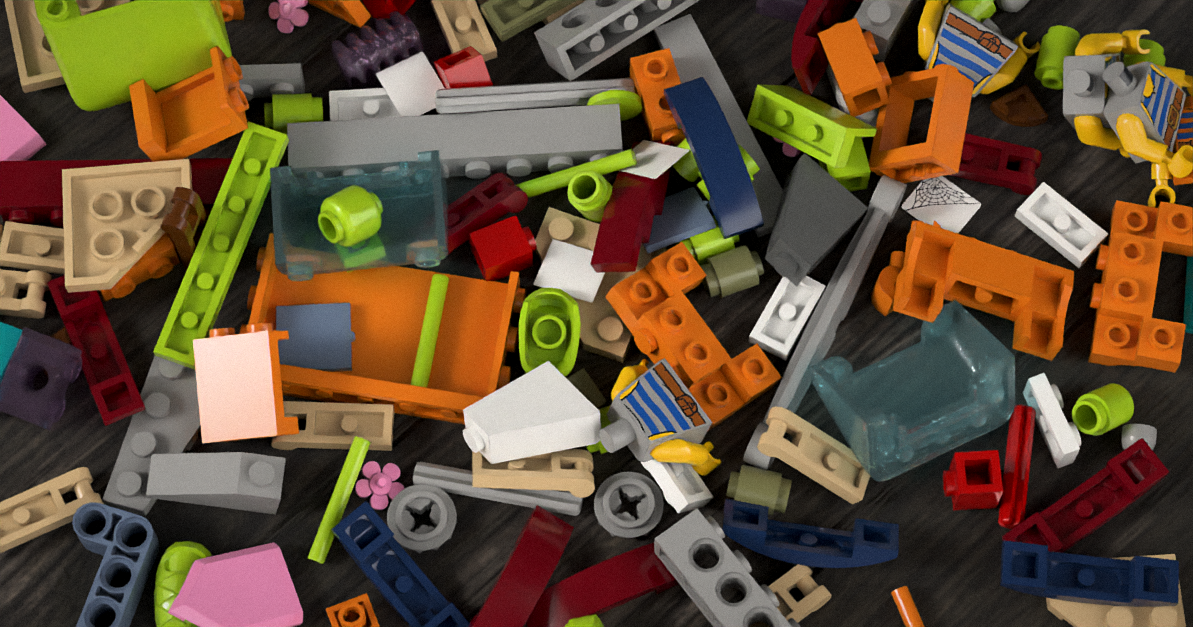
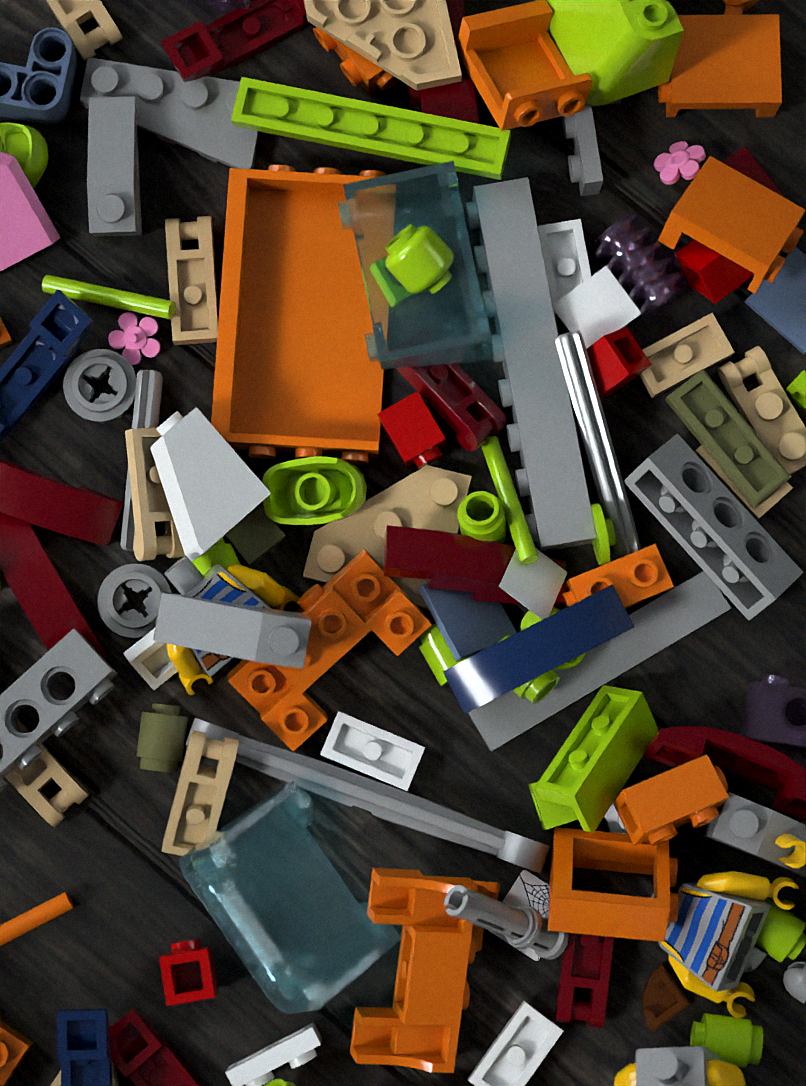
camera: 80 degrees right, 15 degrees up
reddish brown plate [161,187,208,271] -> none
panel [193,323,299,443] -> none
lime brick [264,93,323,134] -> none
sand blue piece [276,303,356,372] -> none
lime bar [411,274,449,387] -> none
white sticker [533,239,605,303] -> none
olive brick [700,245,764,298] -> none
dark blue slope [722,499,899,568] -> none
dark grey slope [765,153,868,287] -> none
orange piece [871,251,905,316] -> none
red axle [998,404,1036,529] -> none
none -> light grey slope [153,592,311,669]
none -> light grey pin [444,885,569,960]

